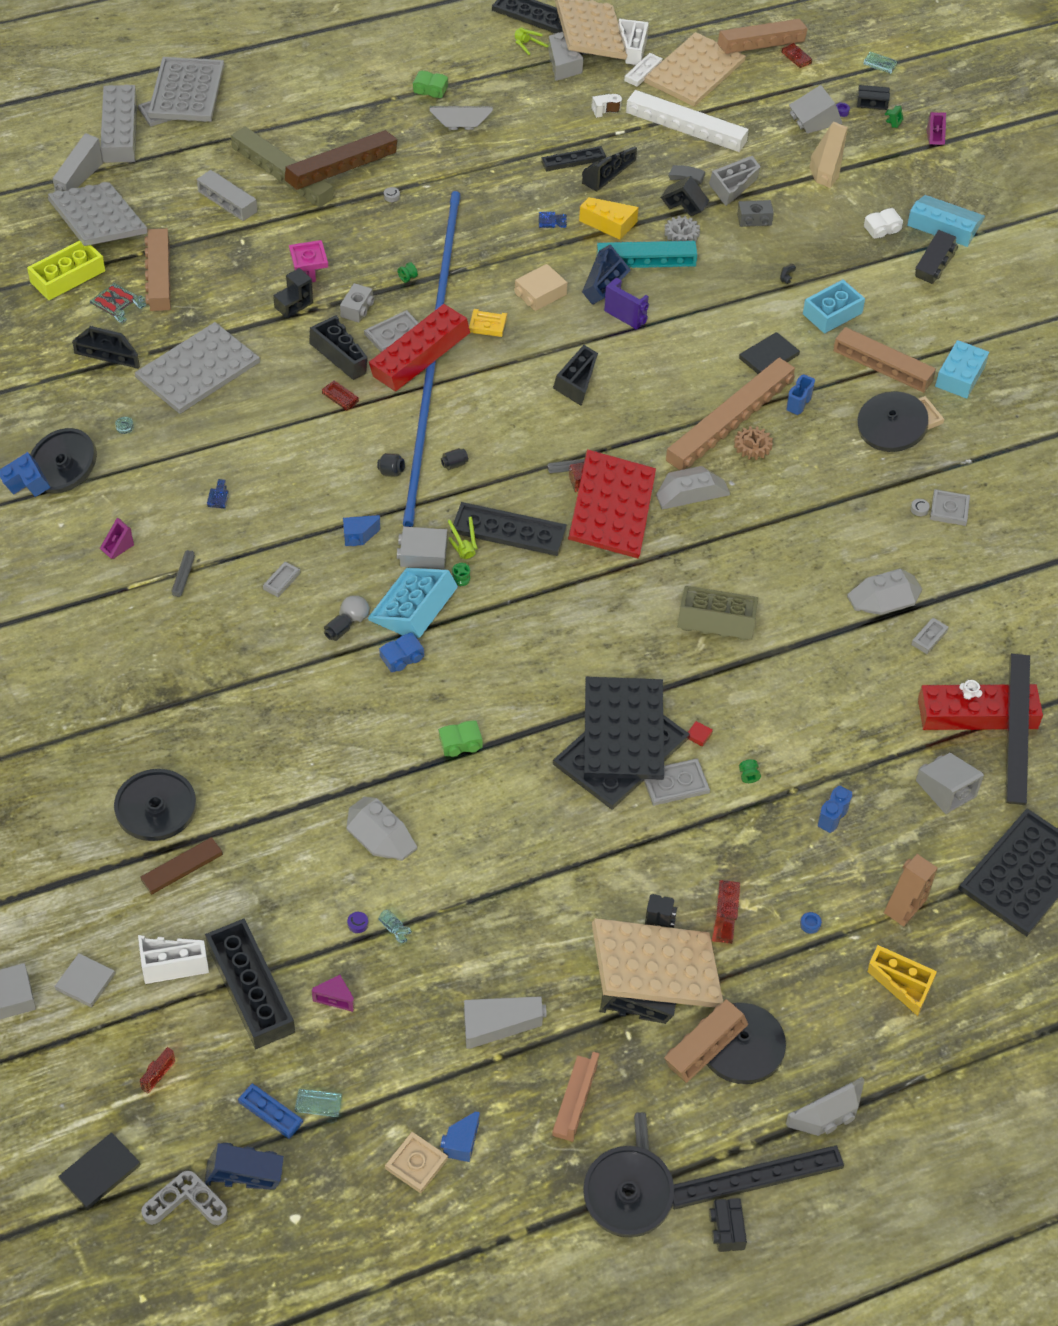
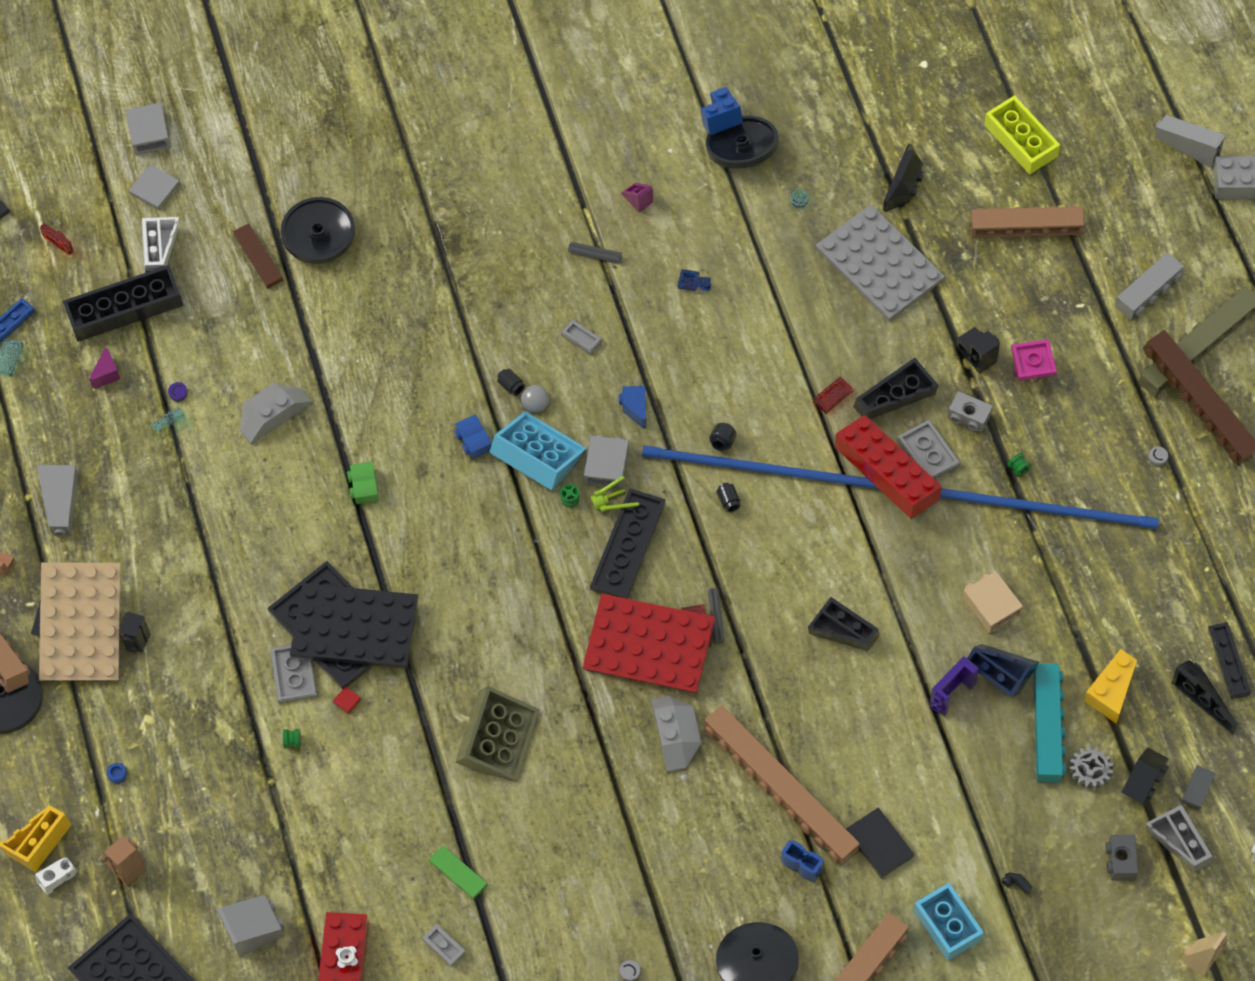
camera: 100 degrees right, 10 degrees up
light grey plate [48,182,147,246] -> none
clear light blue flag [90,283,146,323] -> none
yellow plate [469,309,507,337] -> none
clear blue plate [539,212,567,228] -> none
clear red panel [712,880,740,944] -> none
medium nougat gear [734,426,773,460] -> none
blue brick [818,786,852,833] -> none
light grey wedge [847,568,922,615] -> none
none -> white leg [35,857,77,896]
none -> bright green tile [429,845,488,900]

